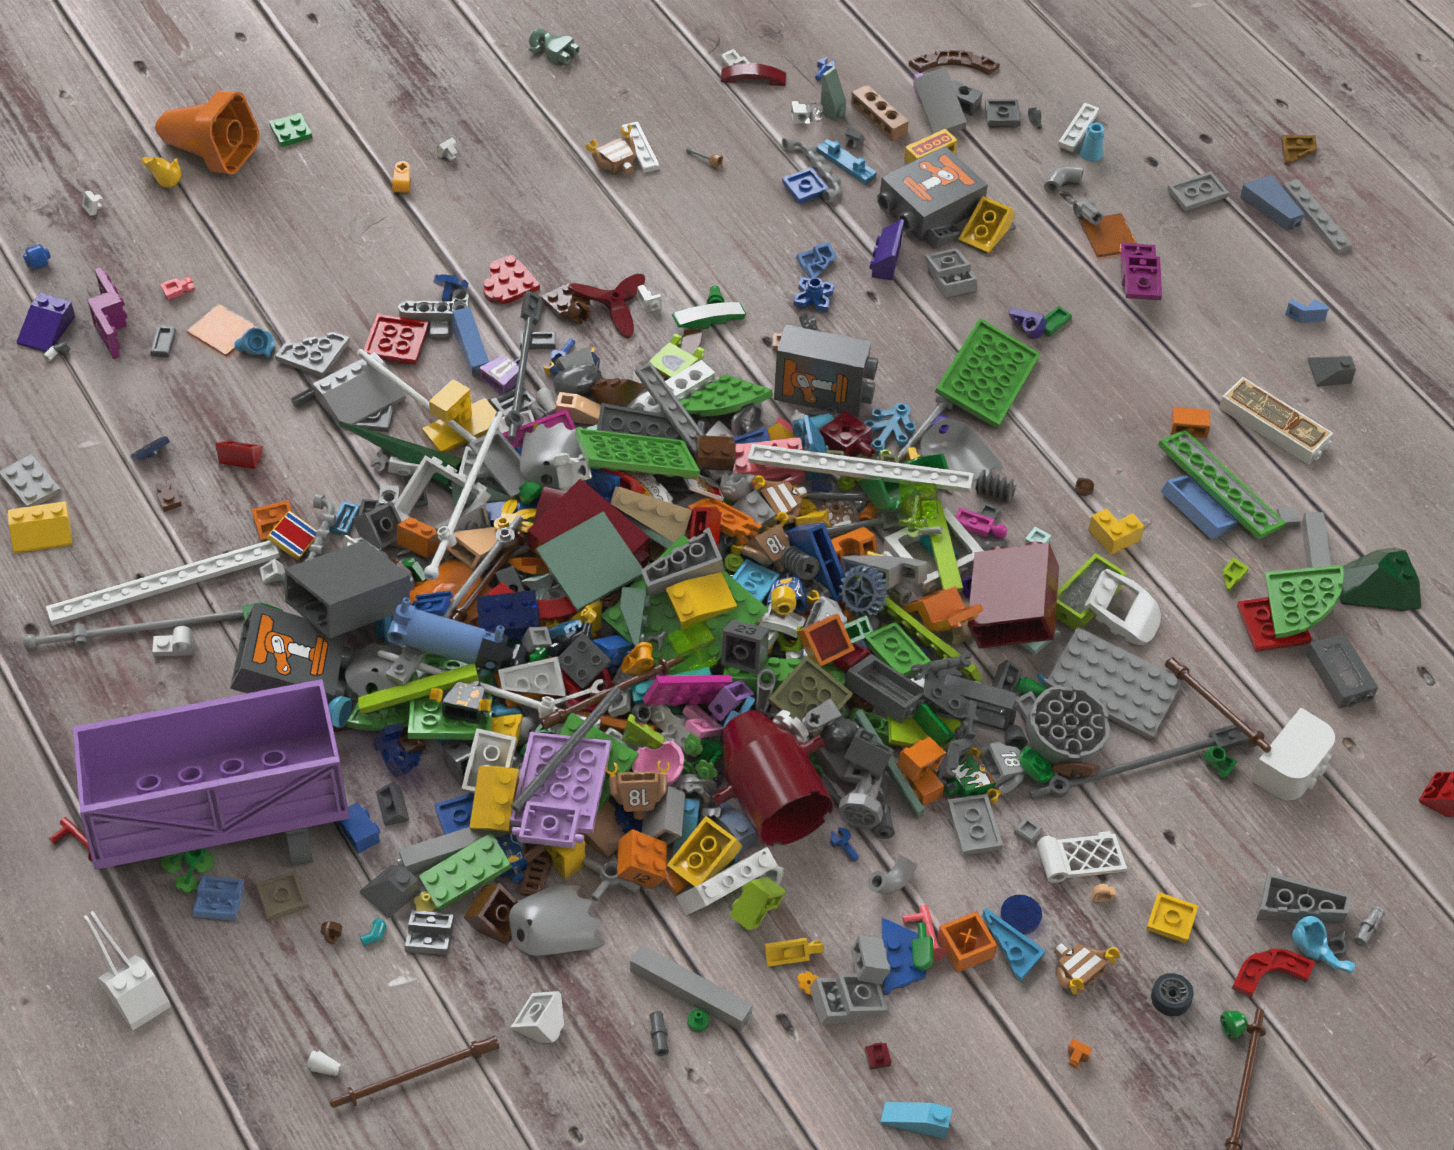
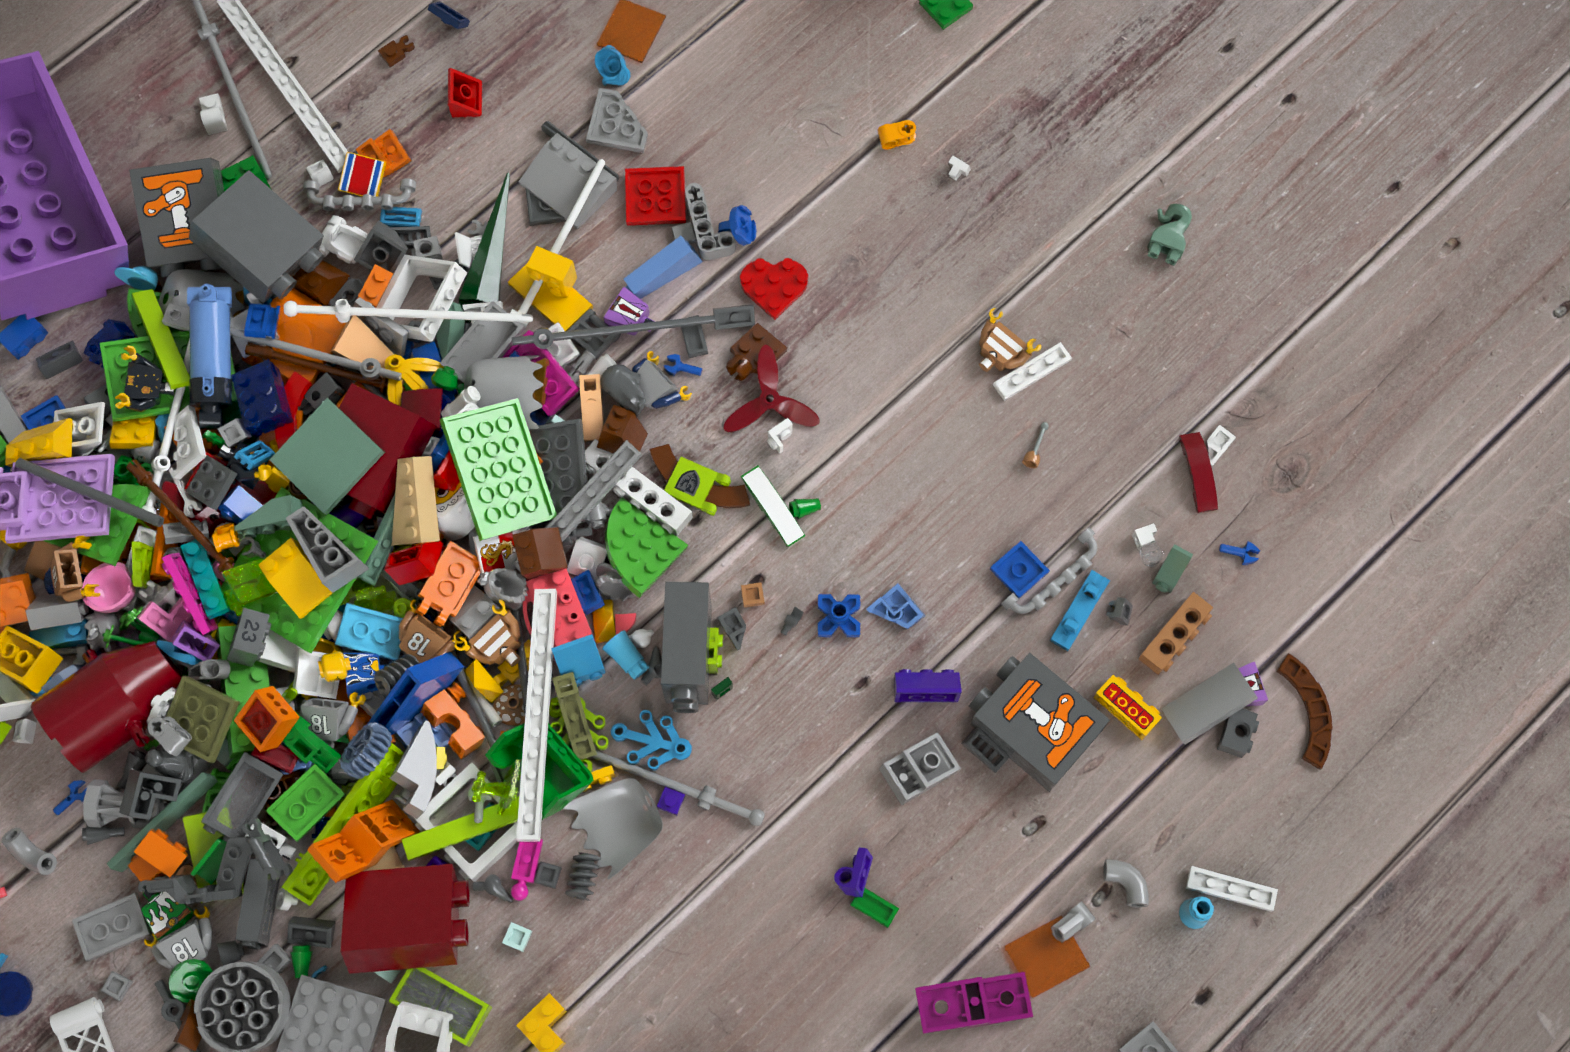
camera: 80 degrees right, 20 degrees up
green slope [401,558,426,581] -> none
dark red brick [820,411,877,458] -> none
bright green plate [935,318,1040,429] -> none
yellow slope [958,196,1016,253] -> none
dark grey plate [985,99,1021,126] -> none
dark grey piece [1028,107,1042,129] -> none
reddish brown tile [1075,477,1094,496] -> none

